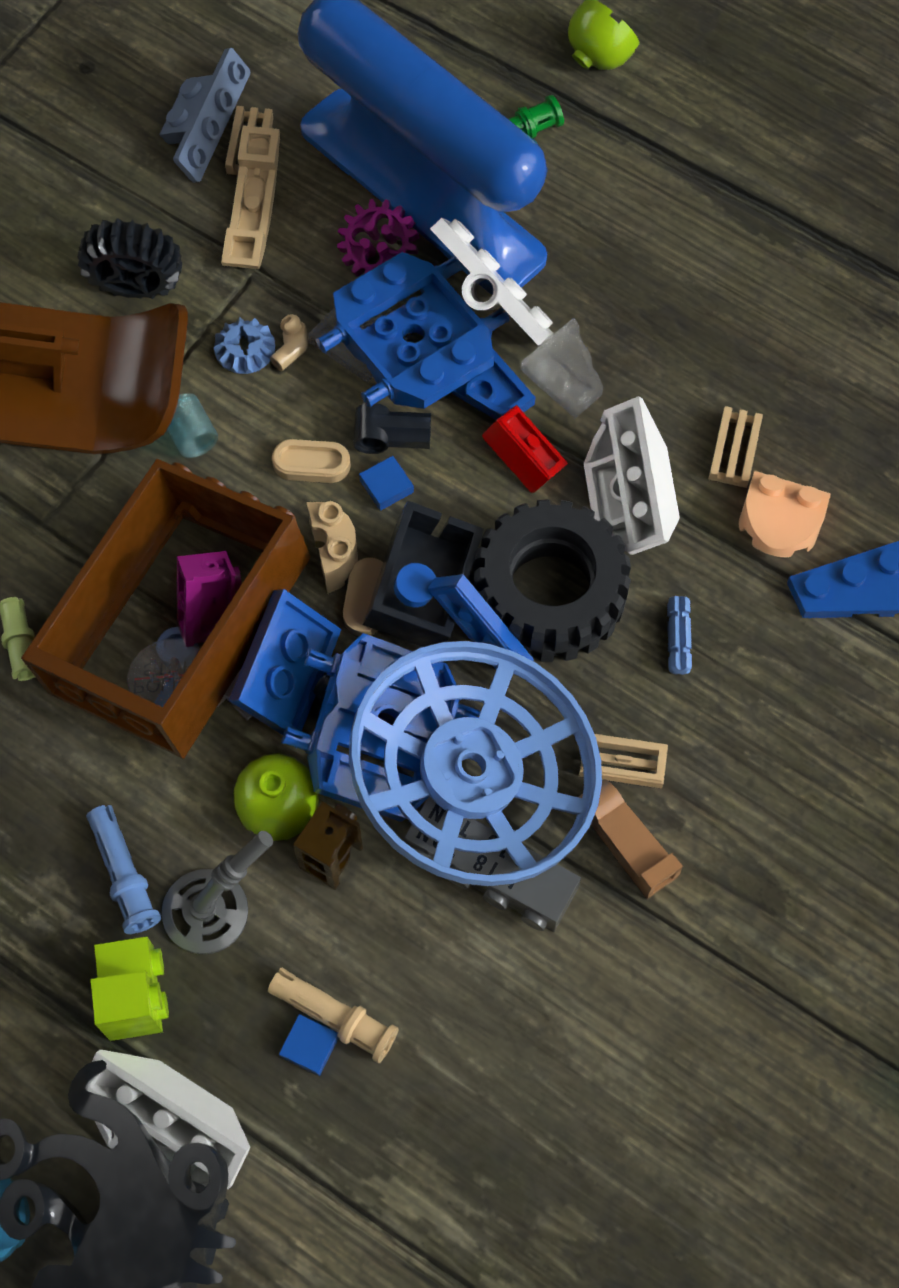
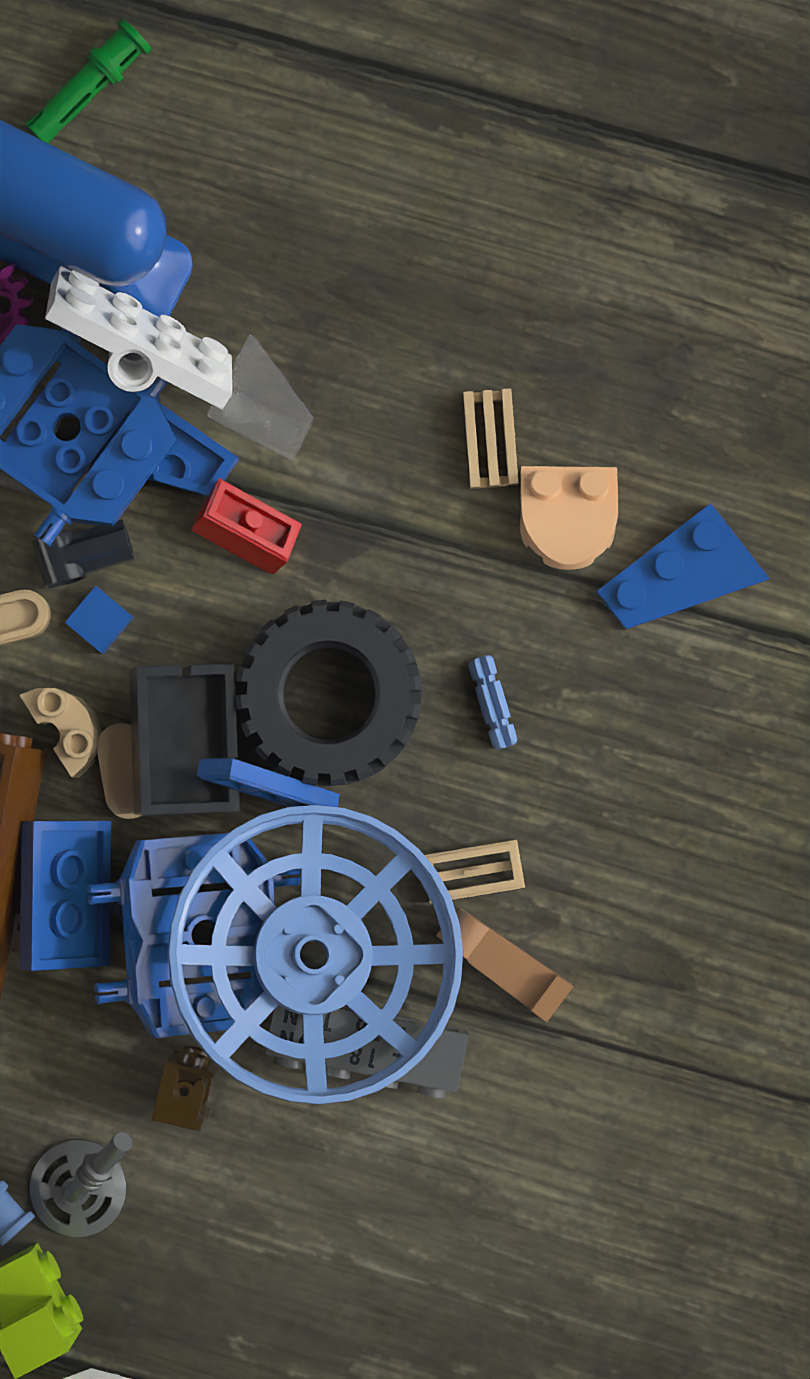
camera: 15 degrees left, 20 degrees up
lime cylinder [234,753,319,841] -> none
tan pin [268,967,399,1064] -> none
blue tile [279,1014,339,1076] -> none
blue tile [394,563,436,607] -> none
white wedge [584,396,680,555] -> none

